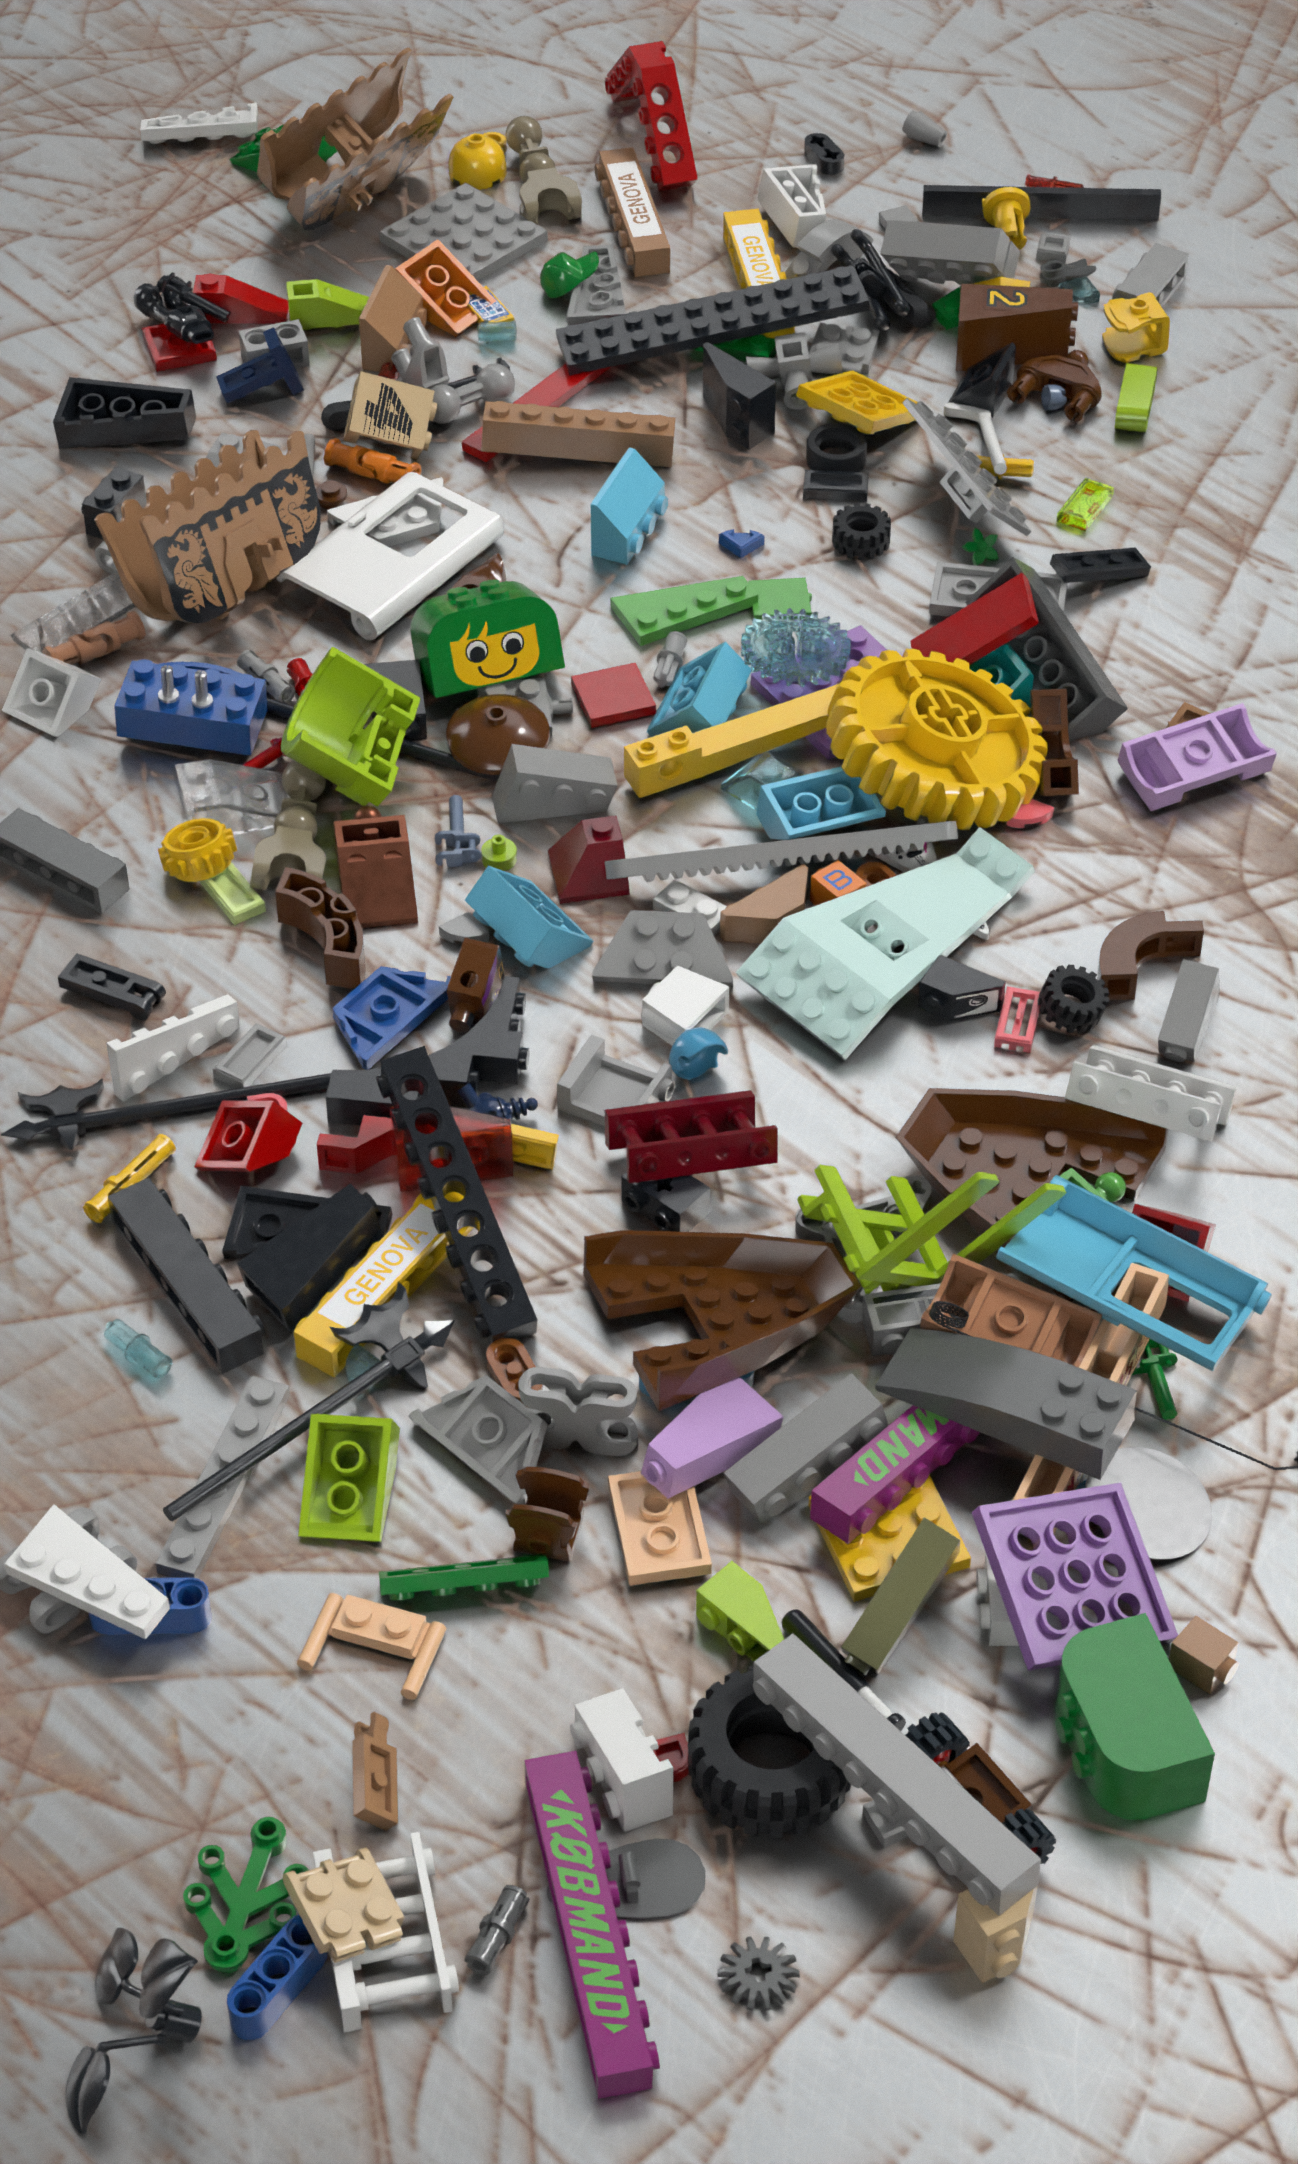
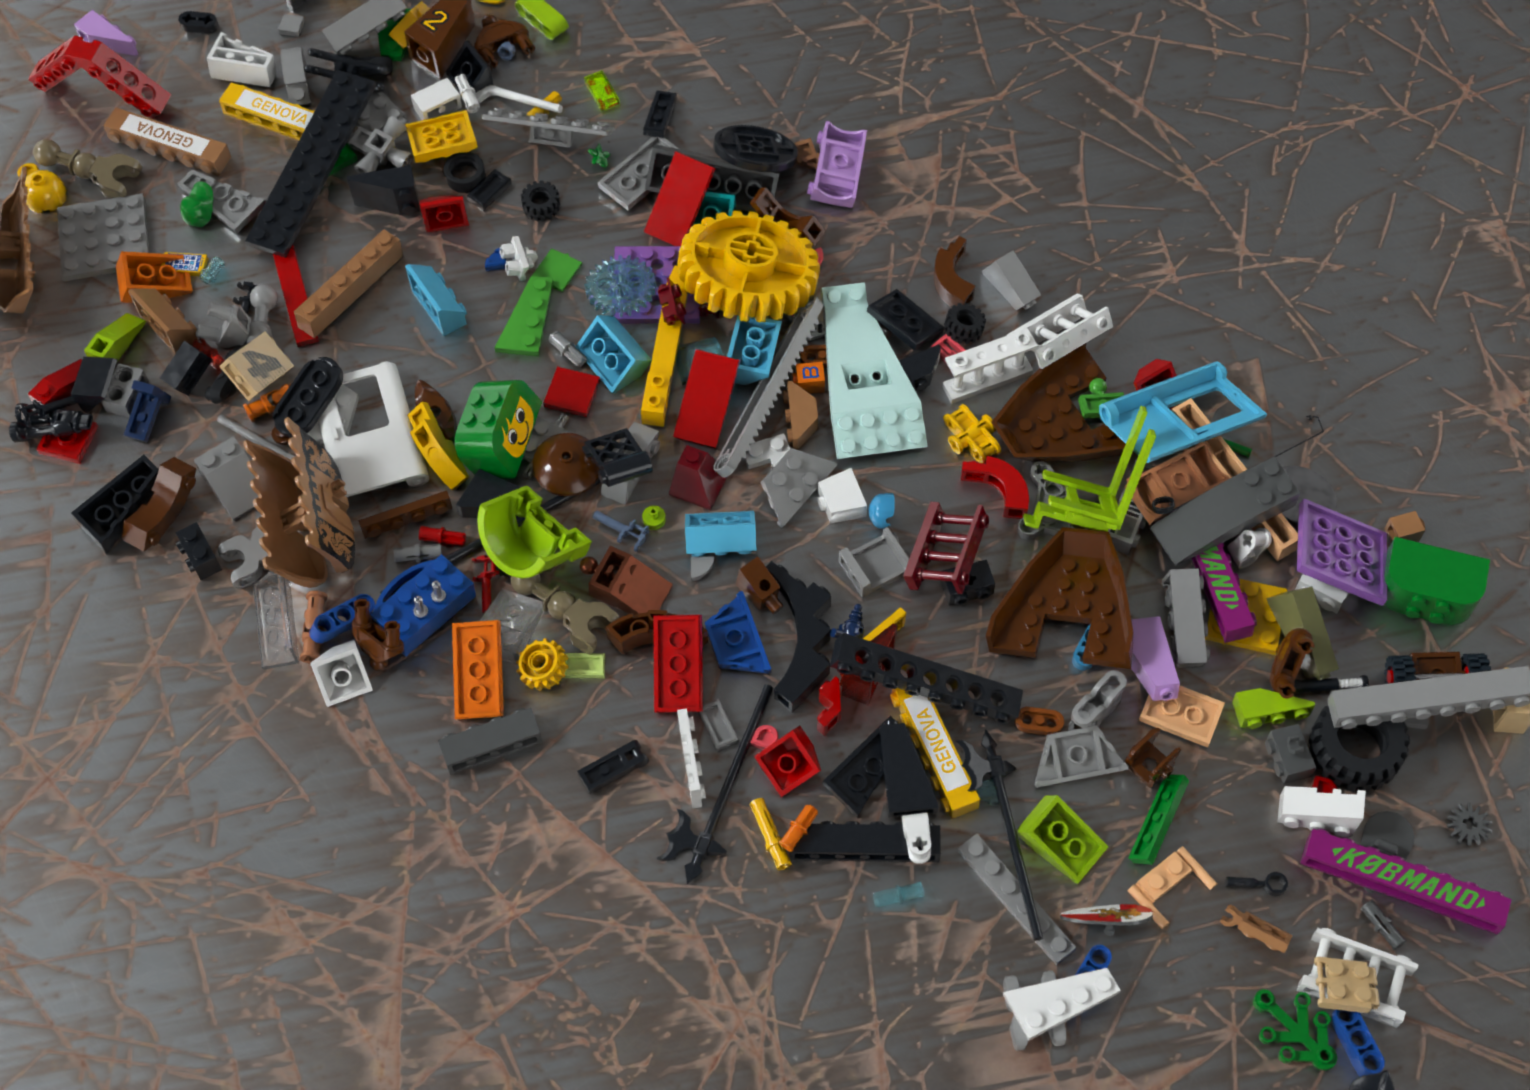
camera: 55 degrees left, 15 degrees up
none -> black slope [71,356,117,413]
none -> lavender slope [74,10,138,56]
none -> reddish brown brick [122,457,197,551]
none -> black hinge [160,341,213,396]
none -> black tile [273,357,343,438]
none -> blue beam [309,594,375,643]
none -> reddish brown connector [352,599,404,671]
none -> reddish brown plate [358,490,453,539]
none -> yellow slope [407,402,469,490]
none -> white brick [411,78,462,120]
none -> red slope [420,196,469,233]
none -> orange tile [452,620,504,720]
none -> white axle [455,74,480,113]
none -> white hips [499,236,538,281]
none -> black piece [582,428,653,487]
none -> red tile [653,615,703,712]
none -> dark red hinge [658,278,686,326]
none -> red tile [673,349,740,448]
none -> black plate [713,125,798,172]
none -> orange axle [779,805,818,852]
none -> black tile [867,289,944,351]
none -> white piece [902,812,931,864]
none -> white fence [942,328,1038,404]
none -> yellow axle [943,404,1001,463]
none -> red arch [961,456,1029,519]
none -> shield [1060,904,1153,936]
none -> black piece [1226,872,1288,897]
none -> white piece [1227,528,1272,568]
none -> dark grey brick [1265,724,1316,784]
none -> reddish brown connector [1270,628,1314,699]

